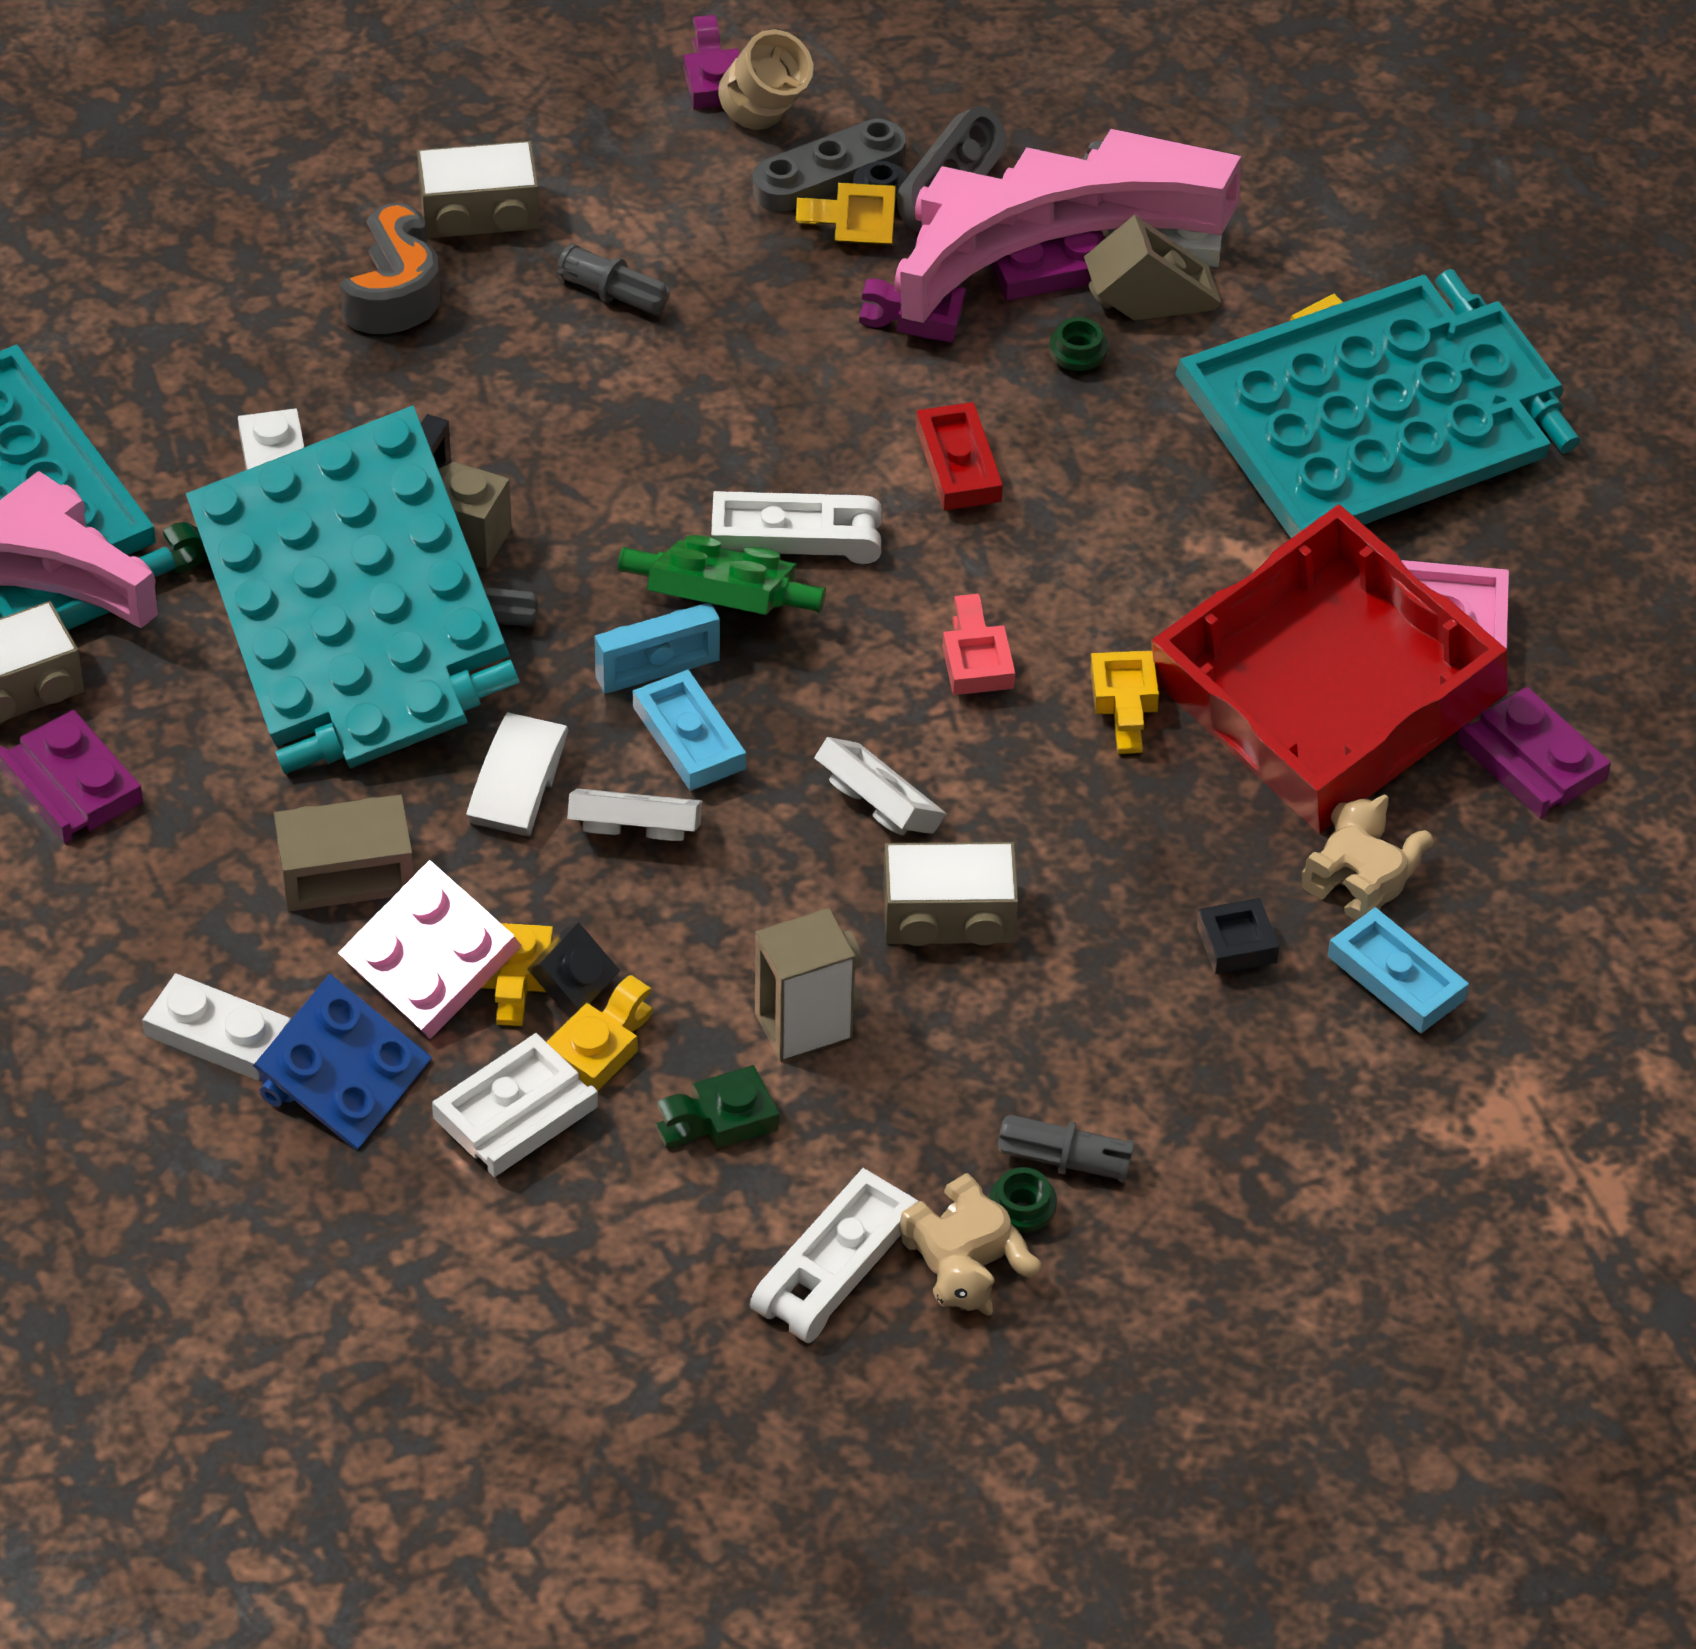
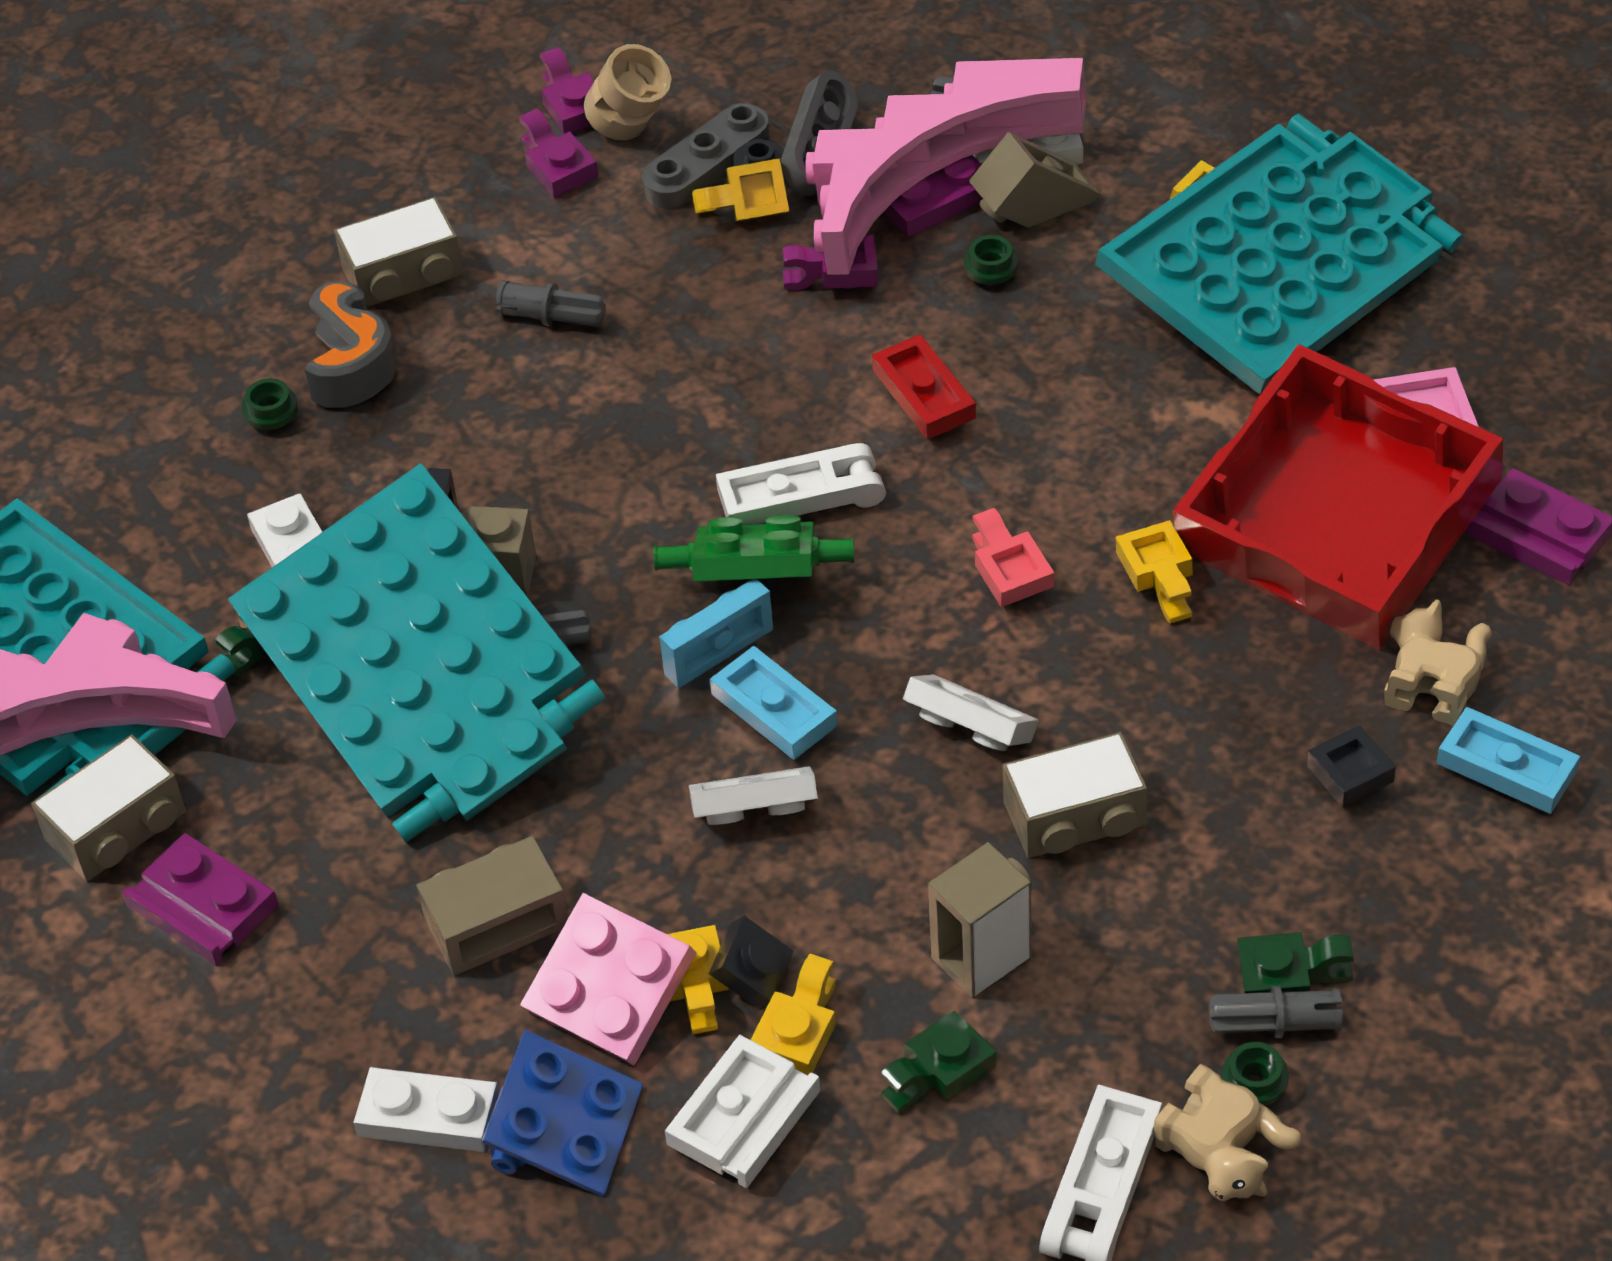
camera: 10 degrees left, 0 degrees up
white slope [466,712,568,837] -> none
none -> dark green plate [242,378,298,430]
none -> magenta plate [519,108,598,198]
none -> dark green plate [1237,932,1354,994]

